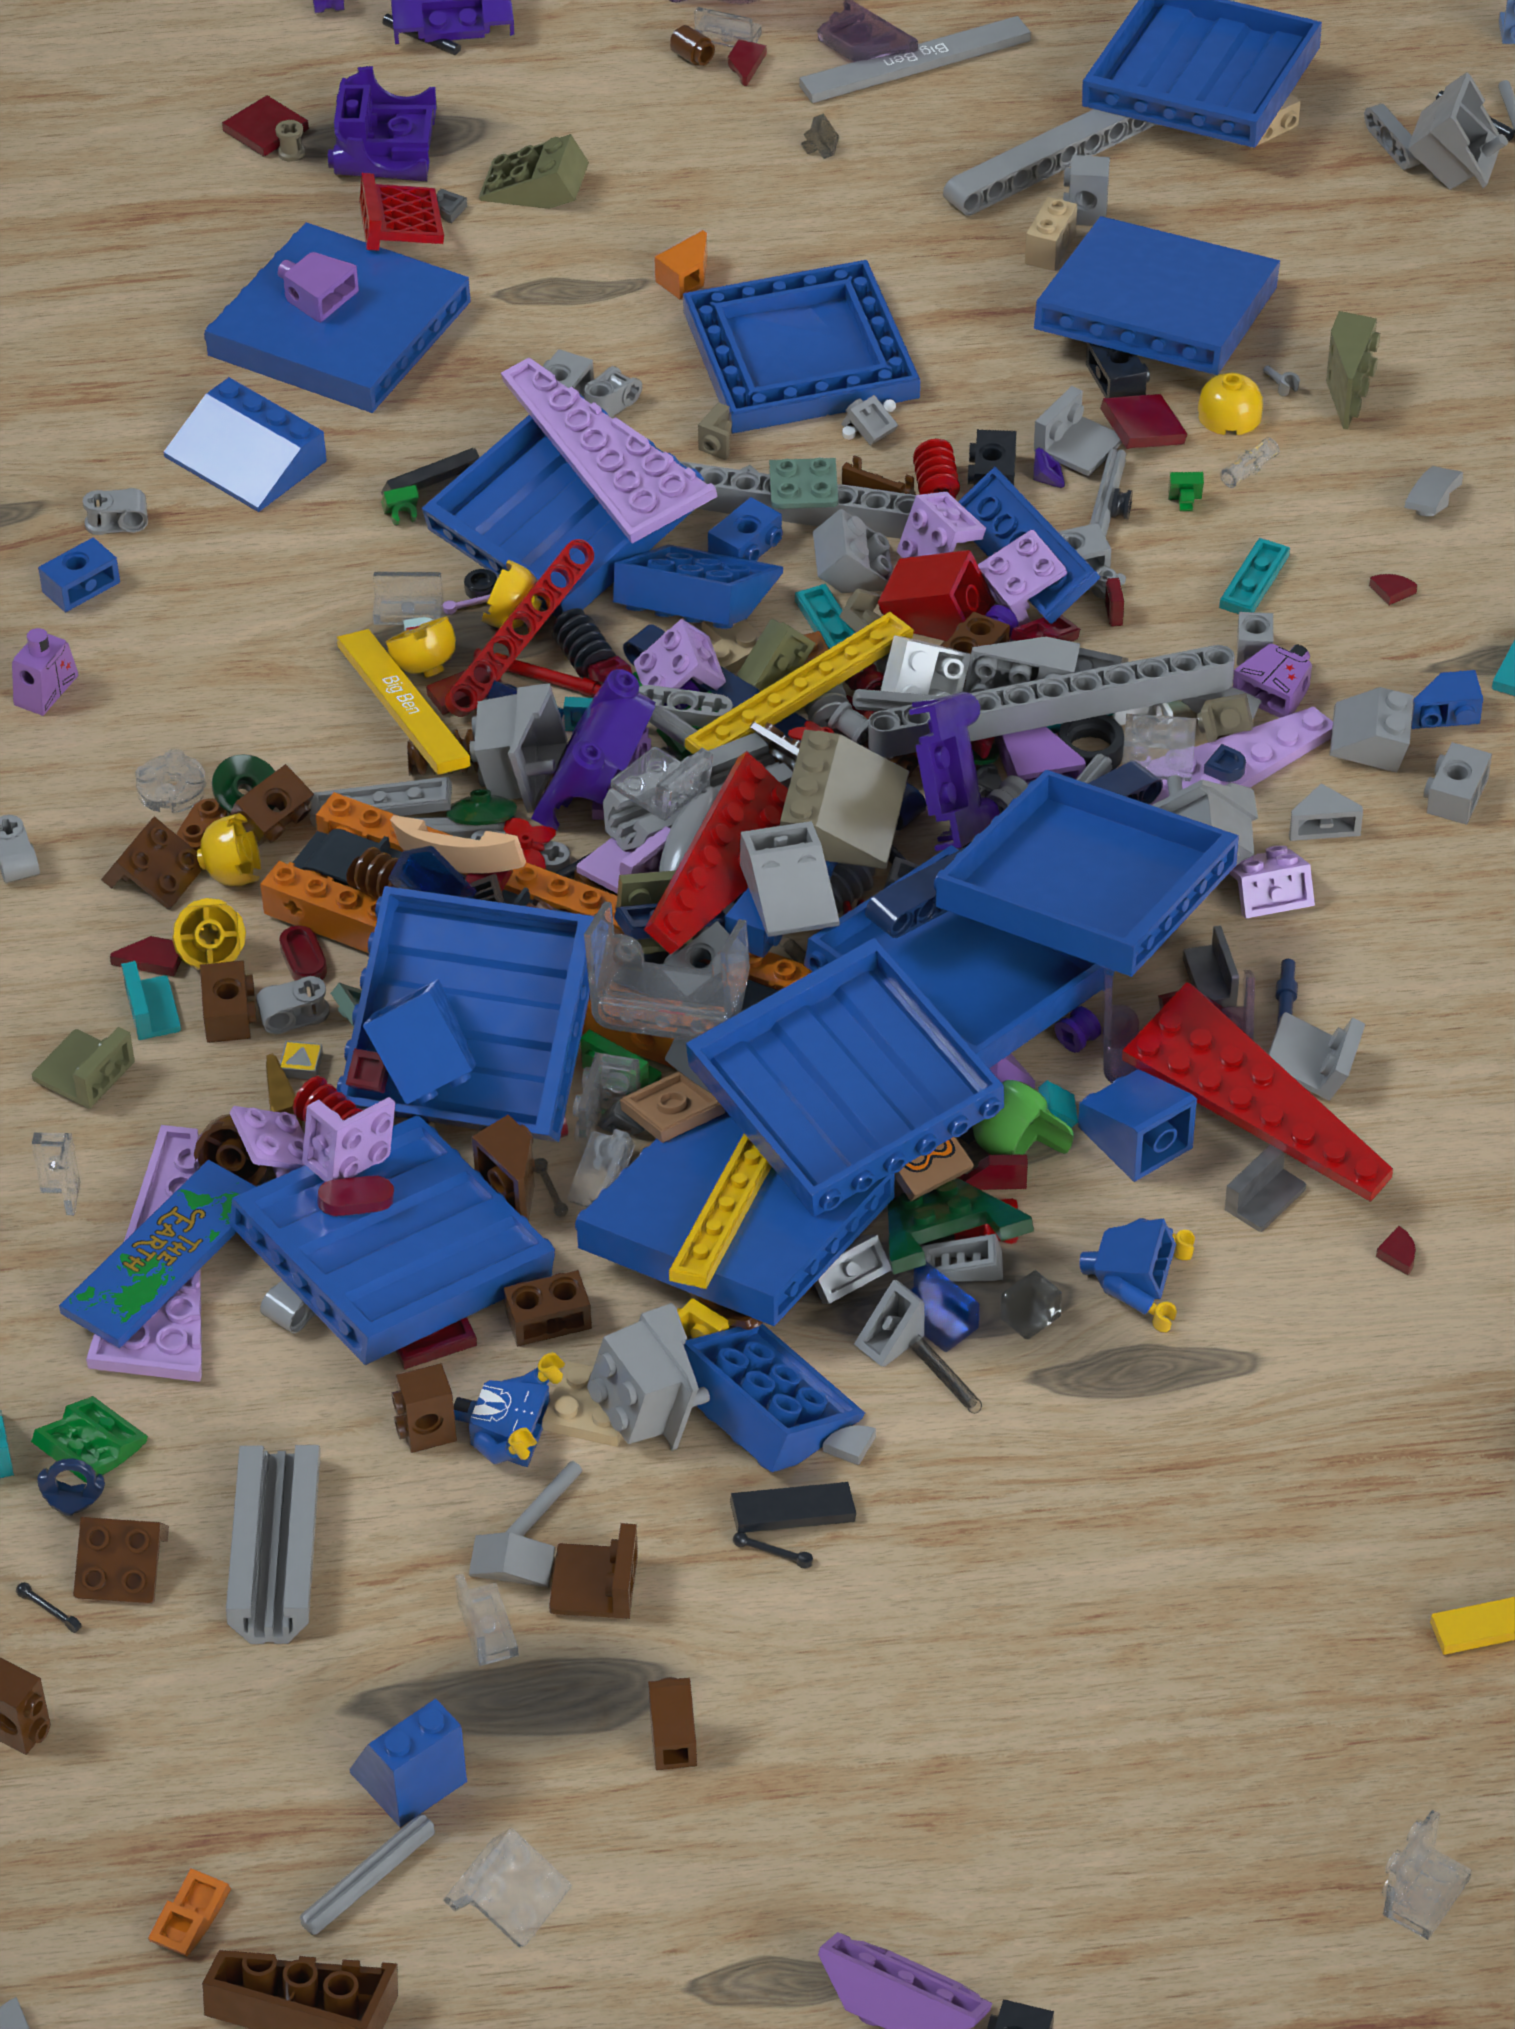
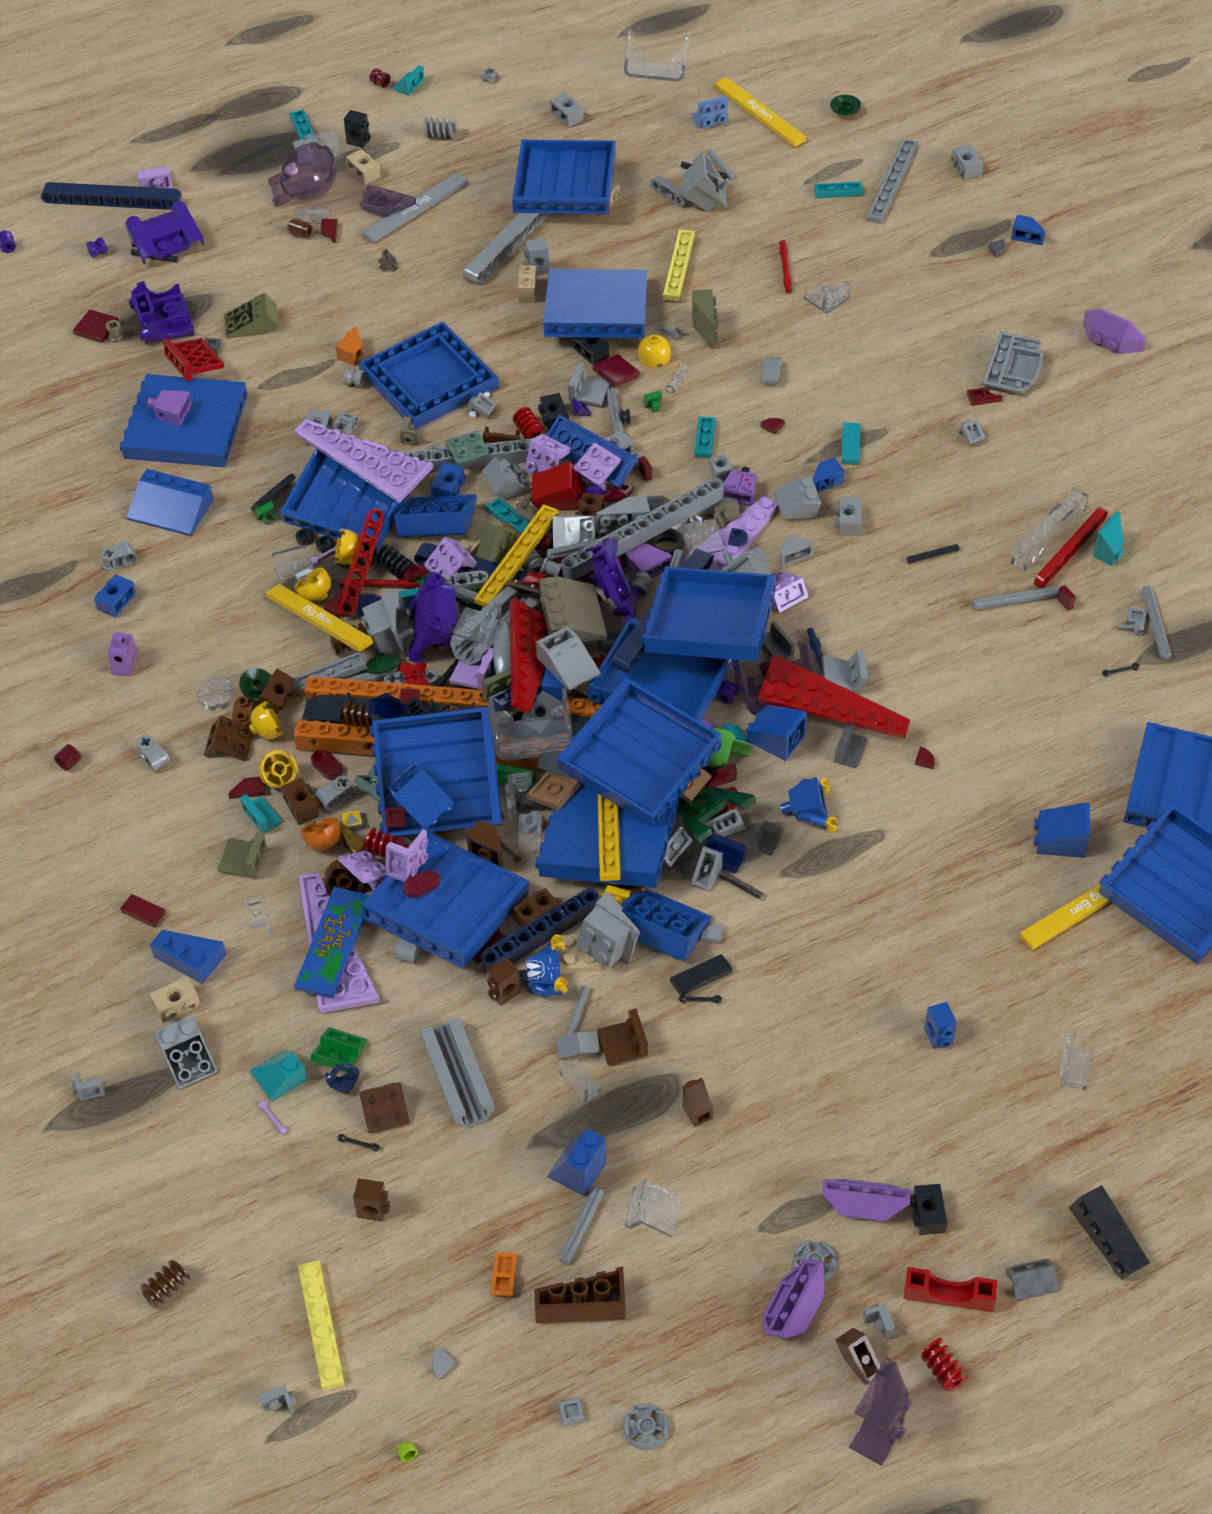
camera: 20 degrees left, 5 degrees up
light nougat slope [390,815,526,873] -> none
none -> black tile [295,528,314,546]
none -> orange cylinder [301,817,341,853]
none -> light grey wheel [344,368,365,387]
none -> dark blue beam [481,888,599,974]
none -> light yellow plate [663,229,695,301]
none -> blue brick [924,1002,957,1049]

